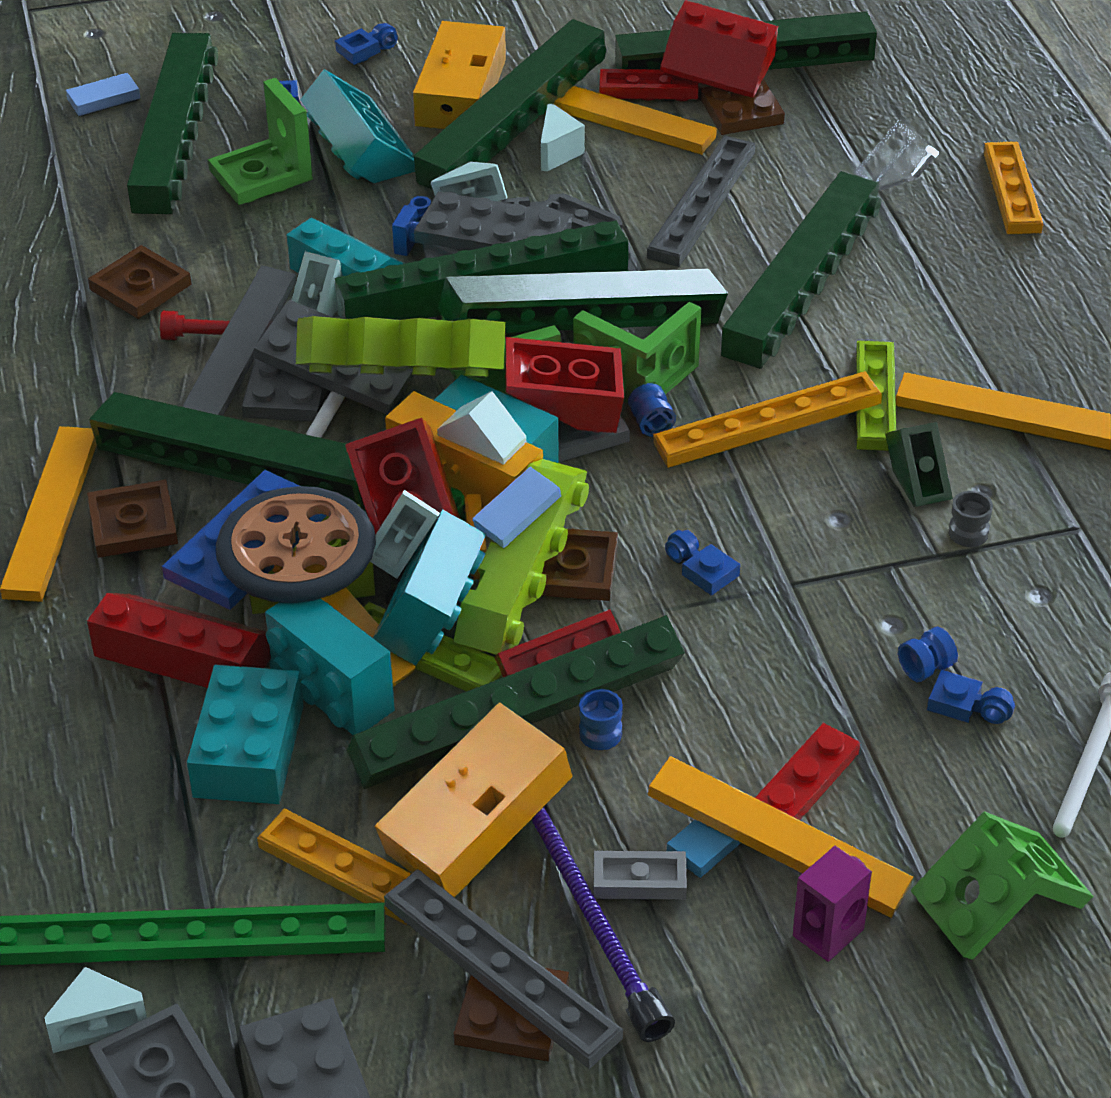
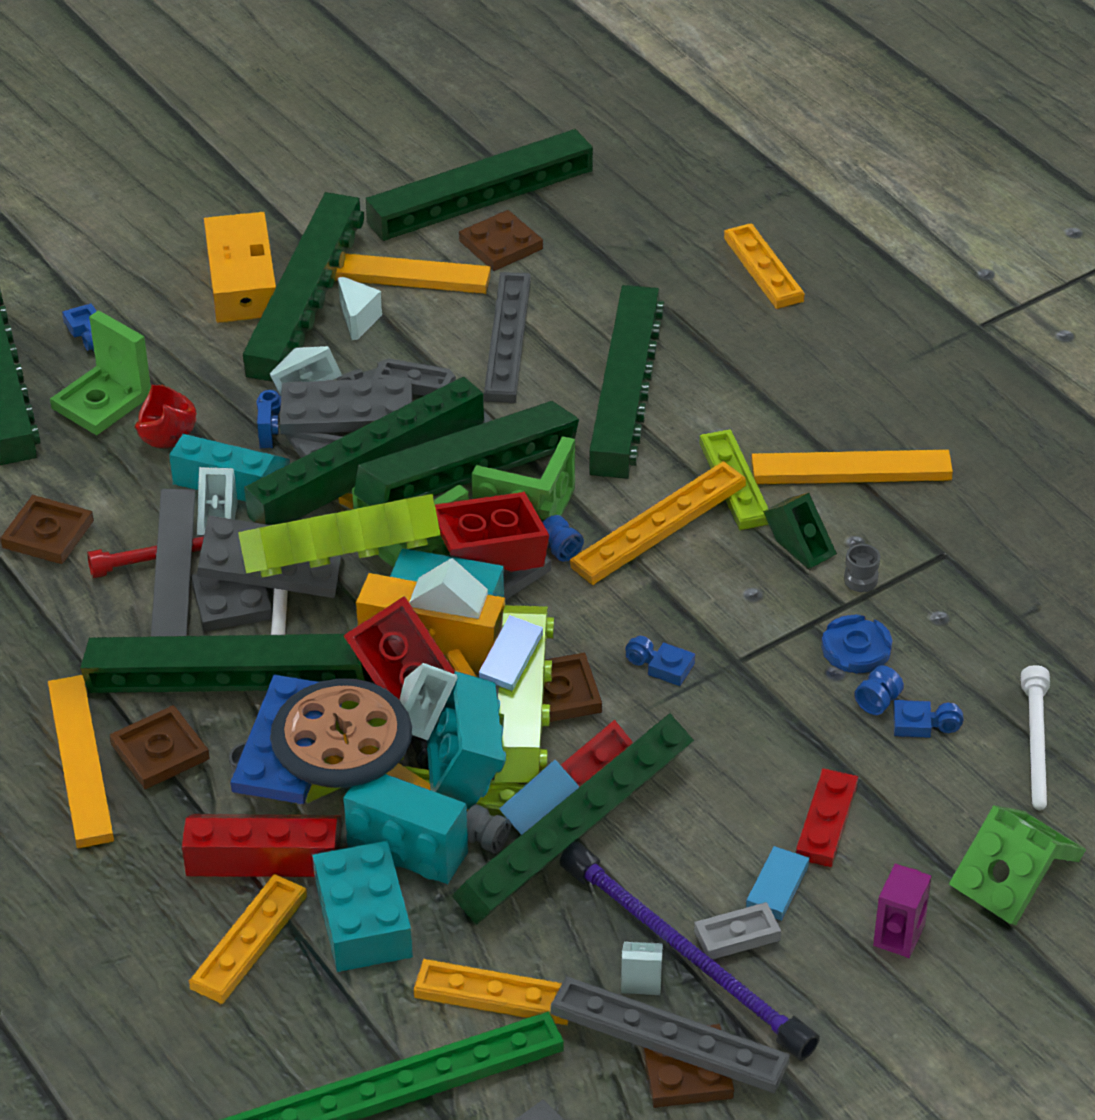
camera: 20 degrees left, 0 degrees up
teal slope [300,69,415,183] -> none
blue plate [335,23,398,65] -> none
light orange brick [375,702,573,898] -> none
blue wheel [579,689,623,750] -> none
red plate [599,69,698,101] -> none
light orange tile [648,756,913,918] -> none
red slope [660,0,778,98] -> none
clear slope [854,119,939,192] -> none
none -> red piece [135,384,197,449]
none -> light orange tile [189,874,307,1004]
none -> dark grey wheel [467,804,511,853]
none -> dark azure tile [499,759,579,835]
none -> light aqua slope [621,942,663,995]
none -> blue tile [821,614,893,673]

